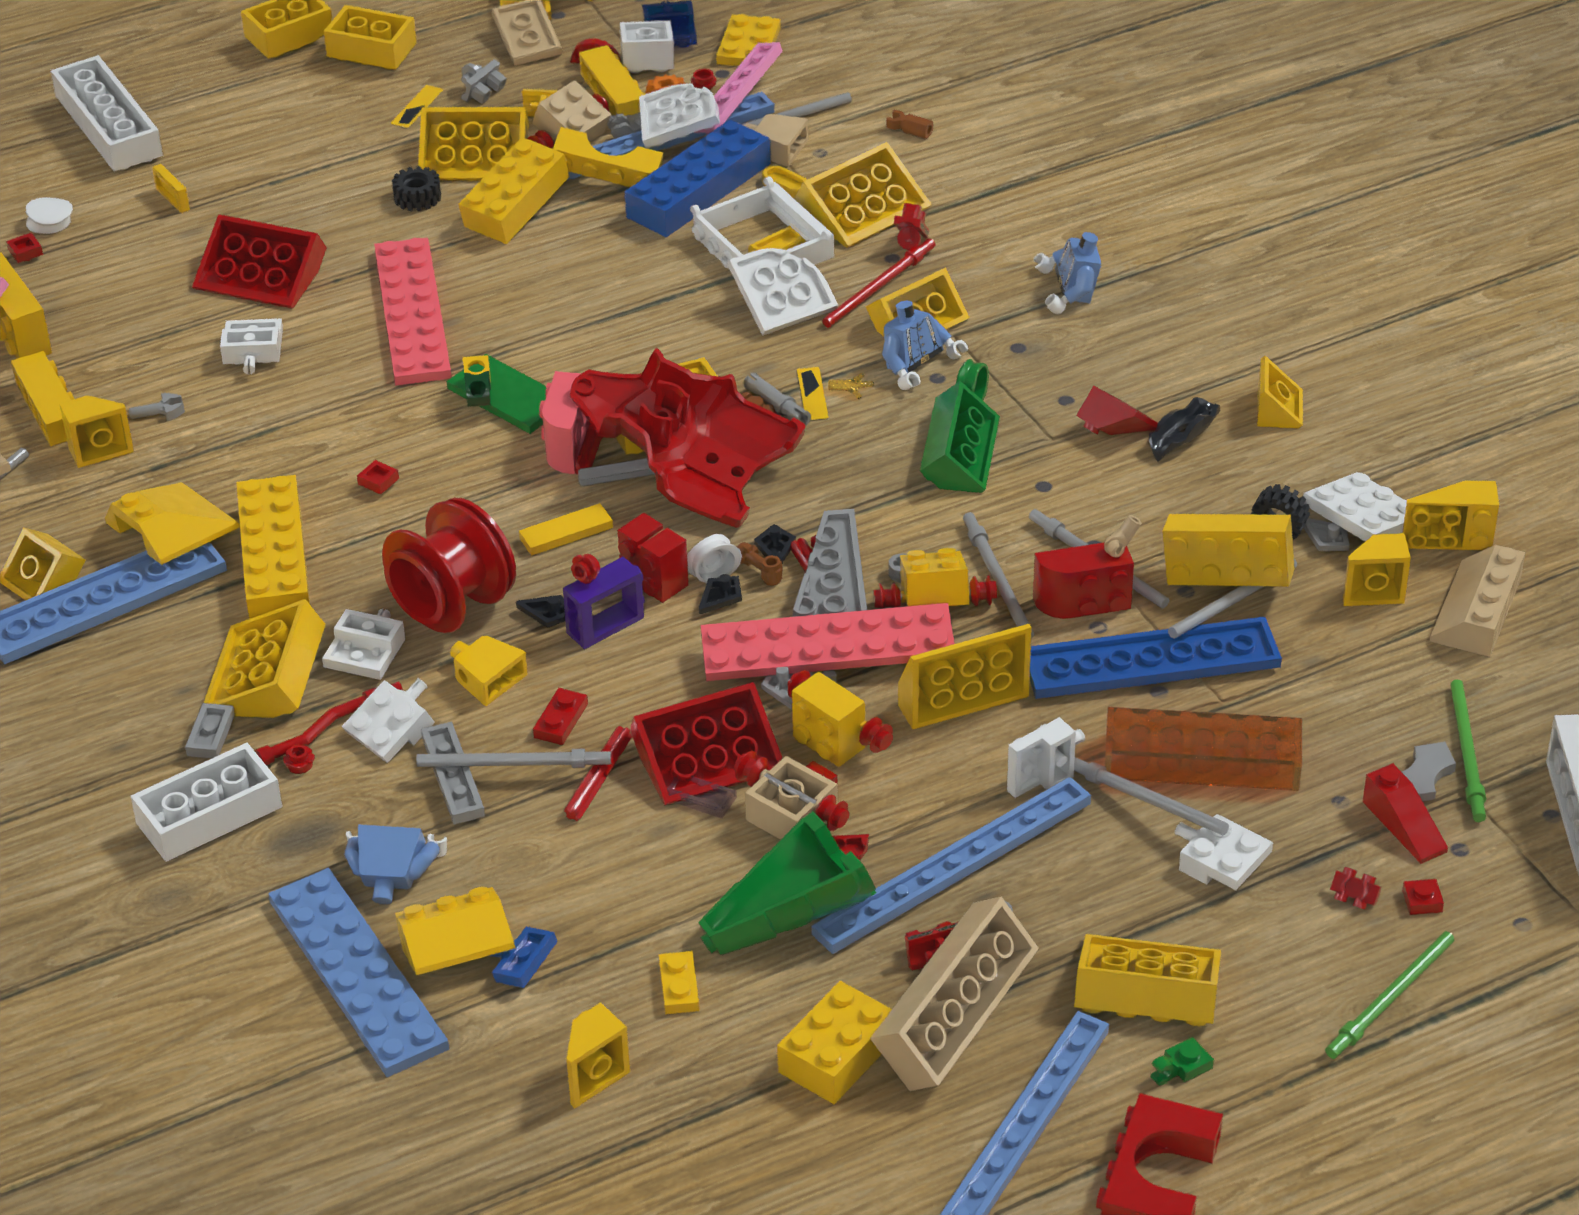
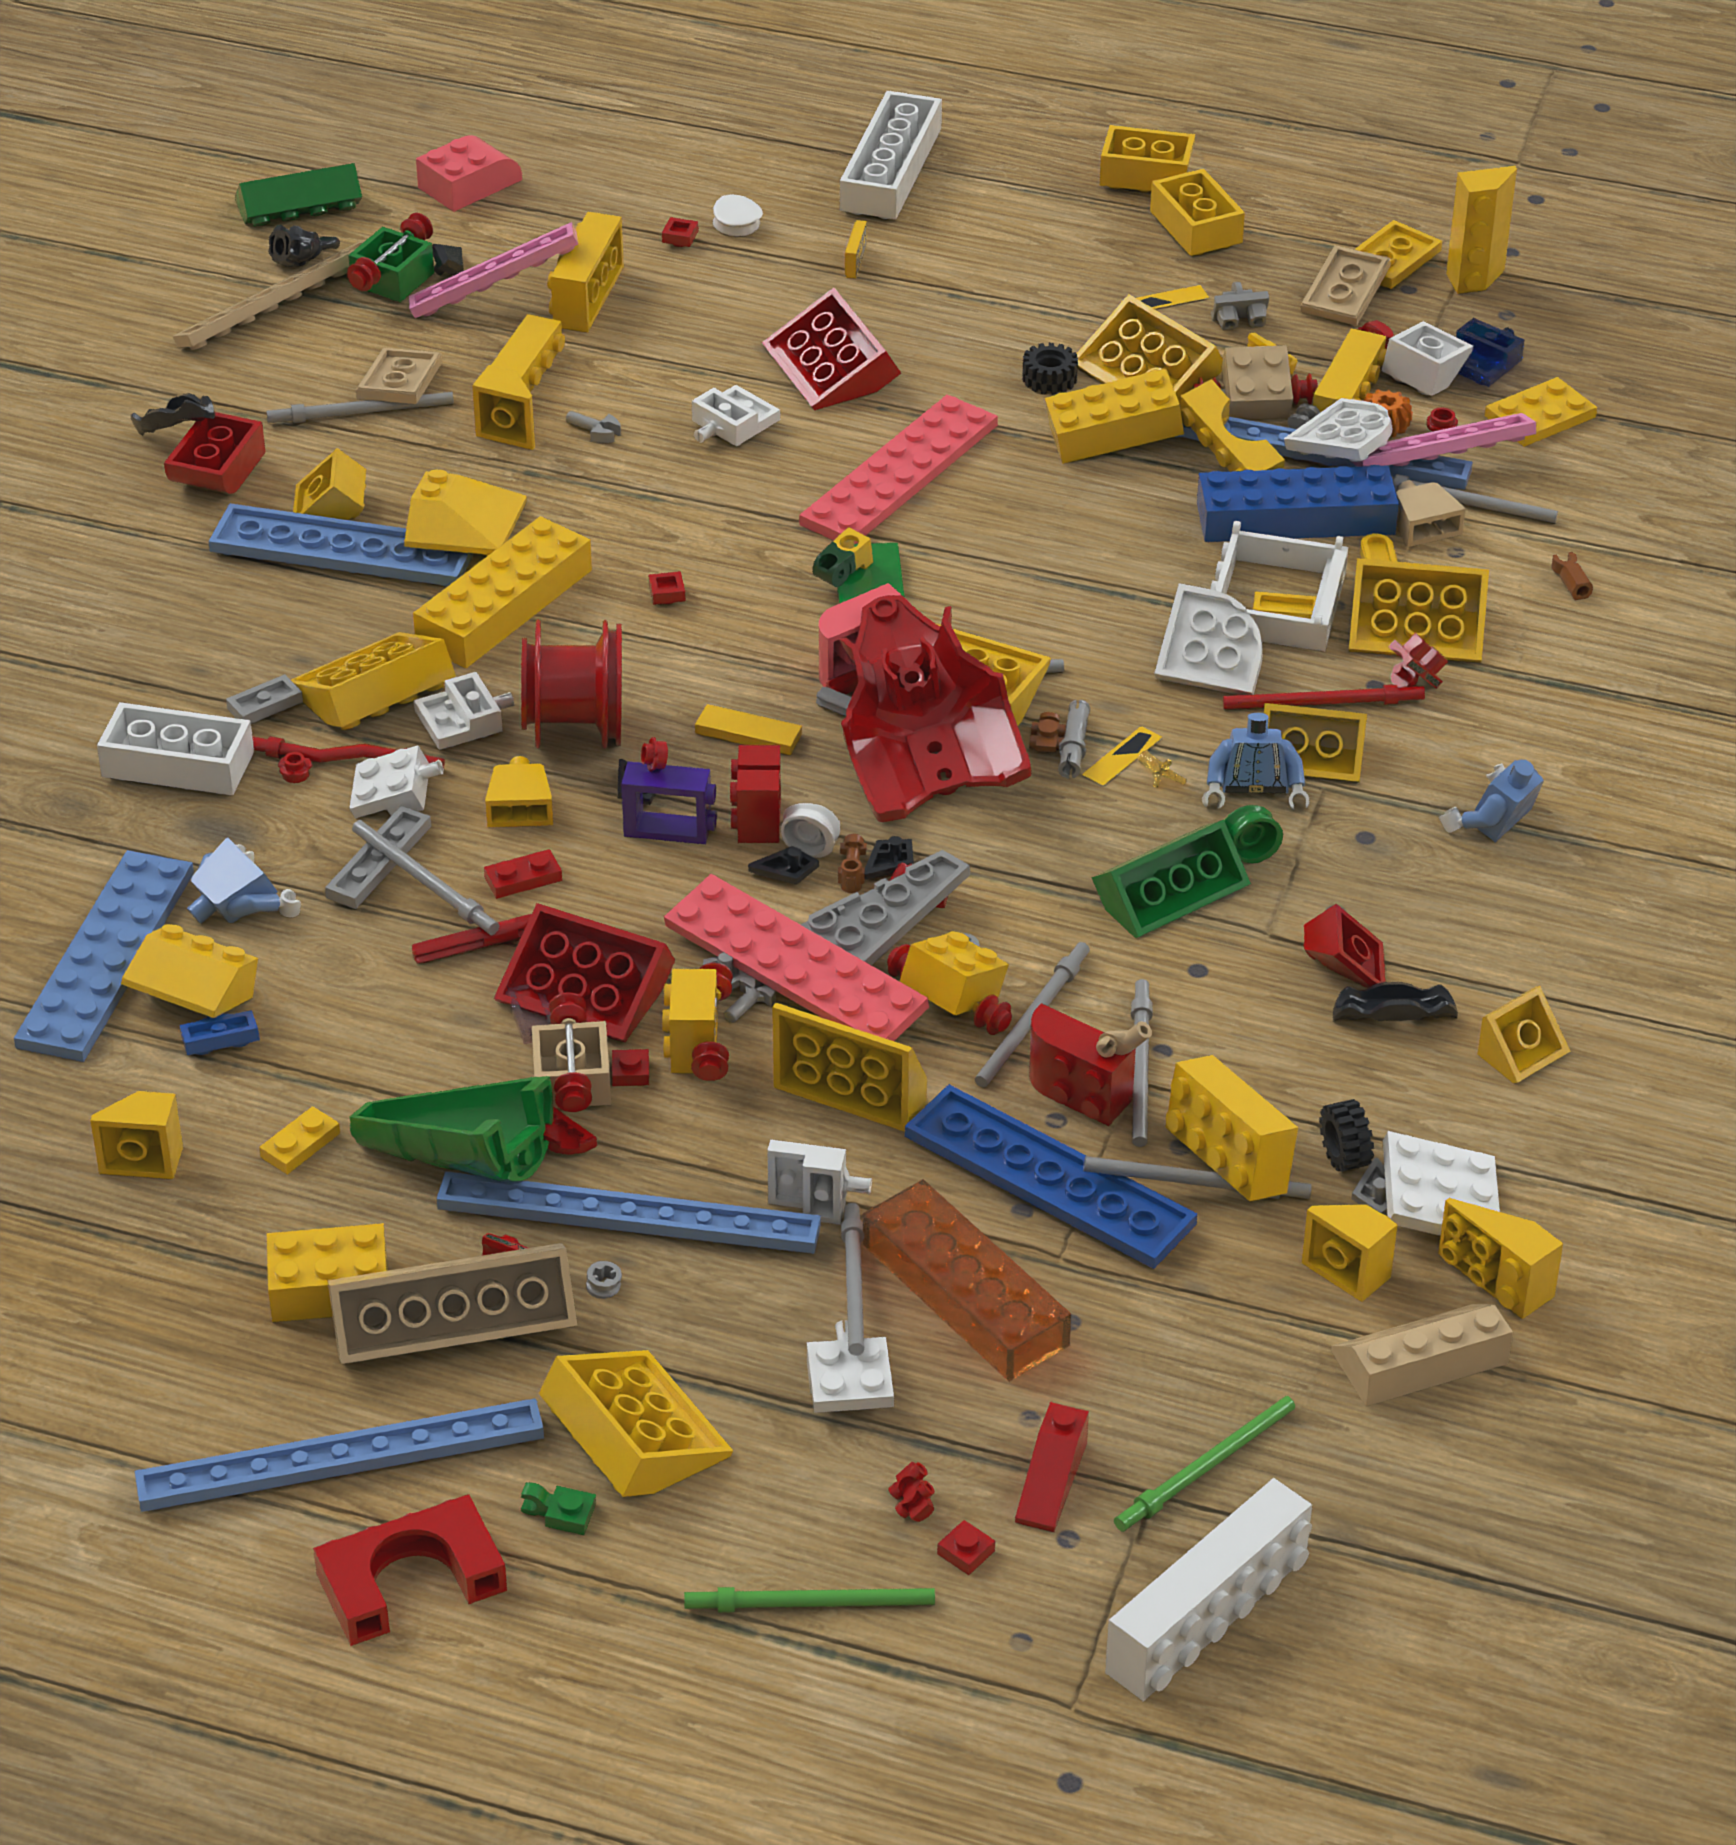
camera: 45 degrees right, 0 degrees up
light grey tile [1402,742,1456,801] -> none

